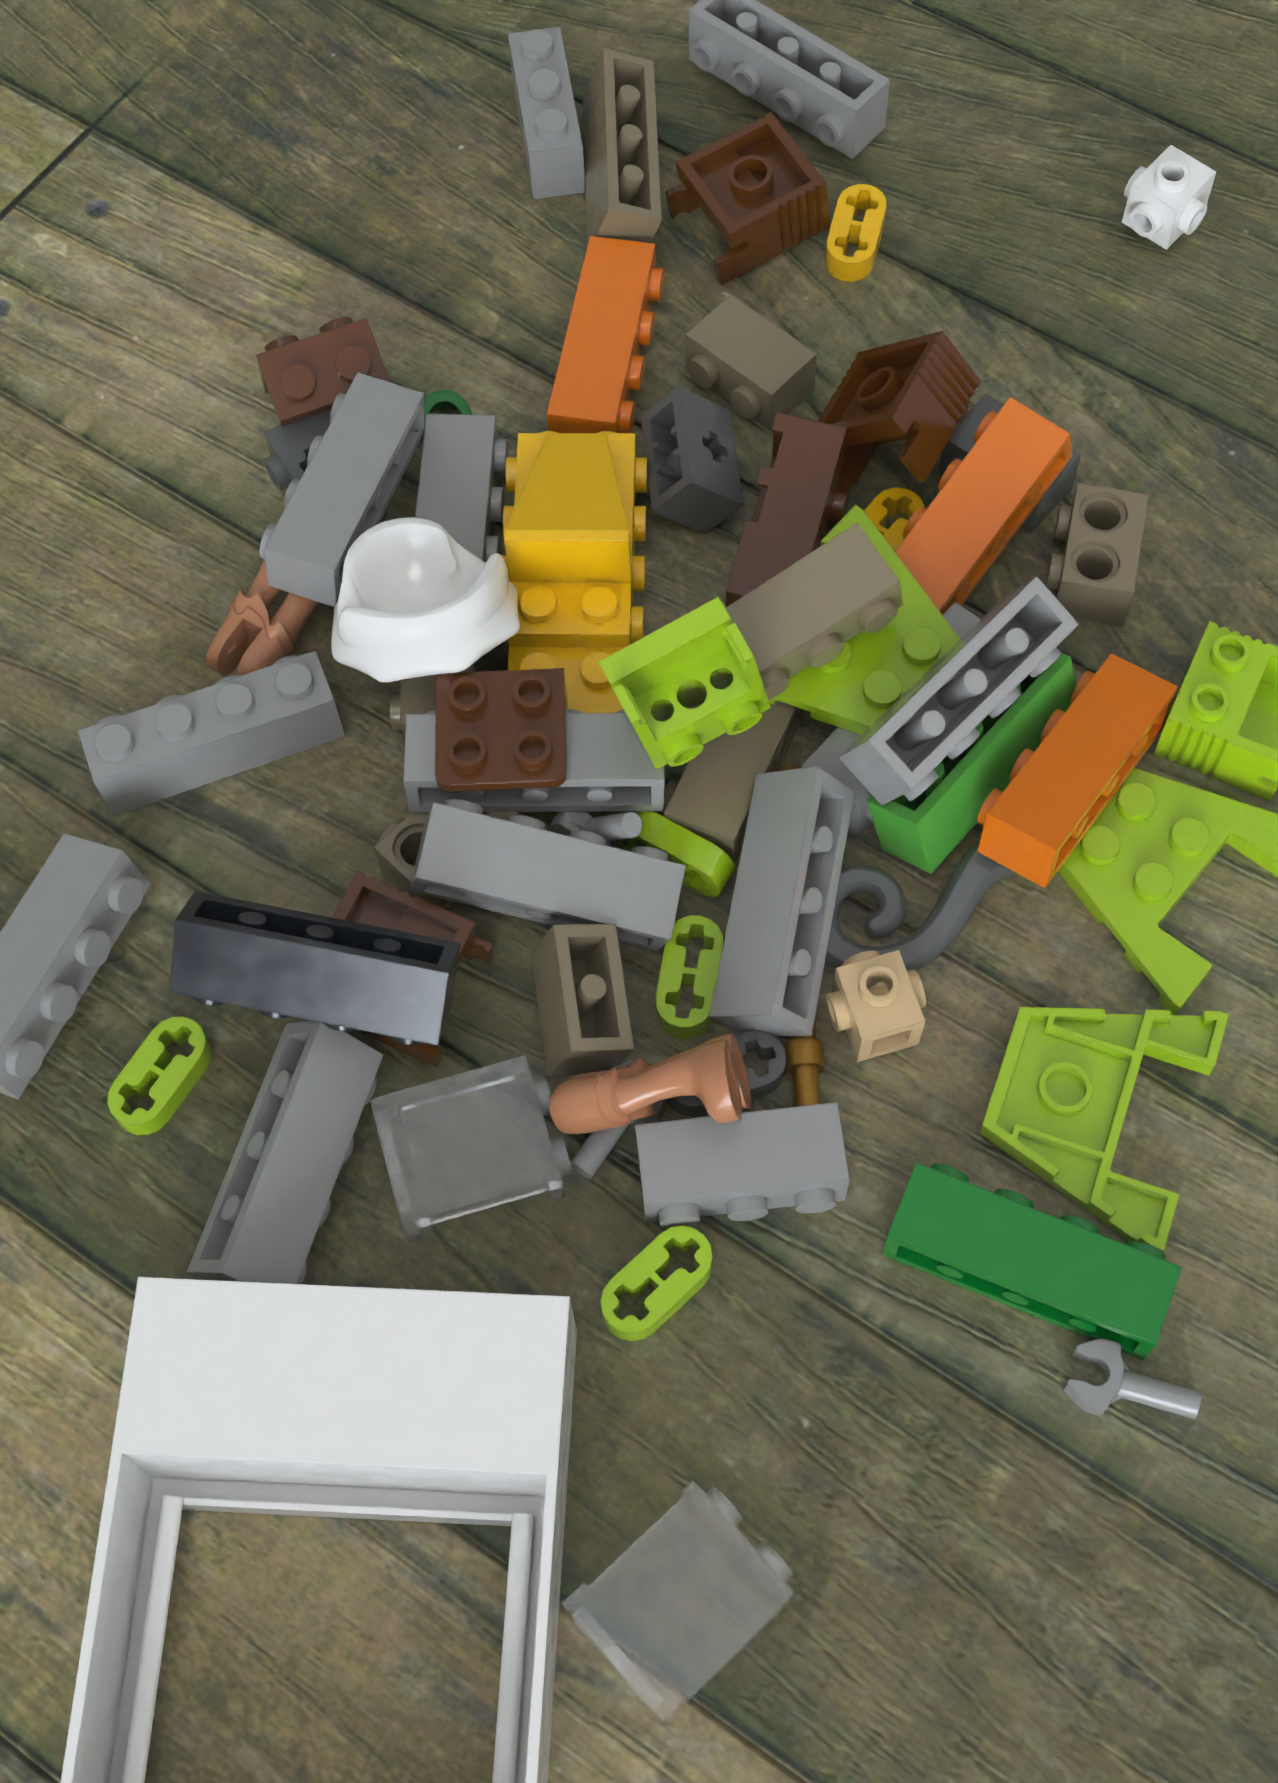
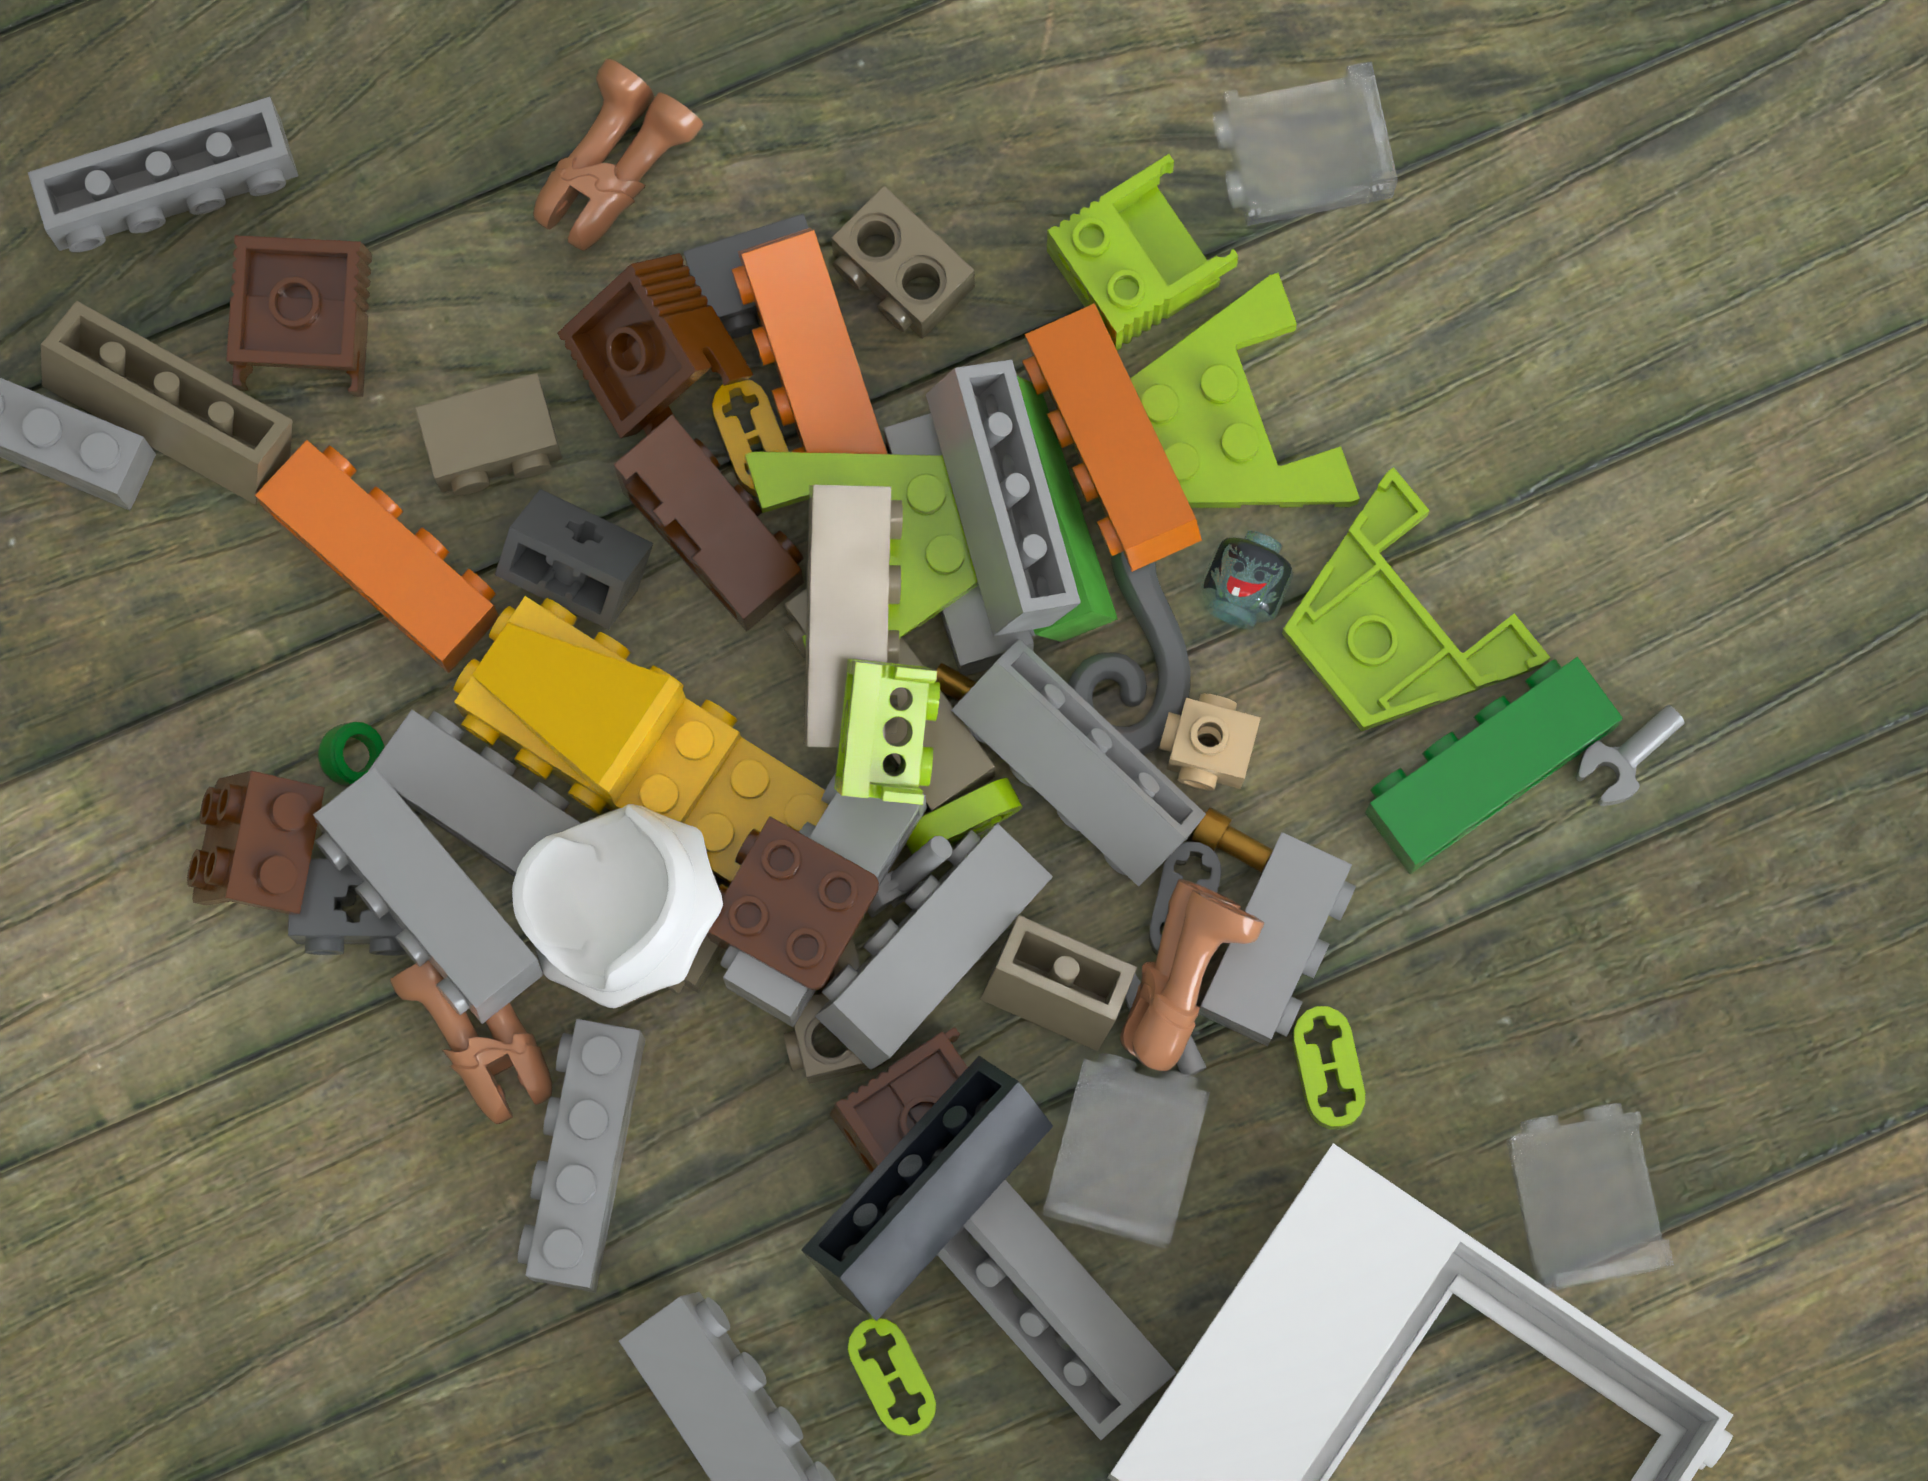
camera: 60 degrees left, 15 degrees up
lime beam [656,915,724,1039] -> none
yellow beam [825,184,886,282] -> none
none -> nougat piece [533,59,704,251]
none -> clear light blue head [1200,531,1294,630]

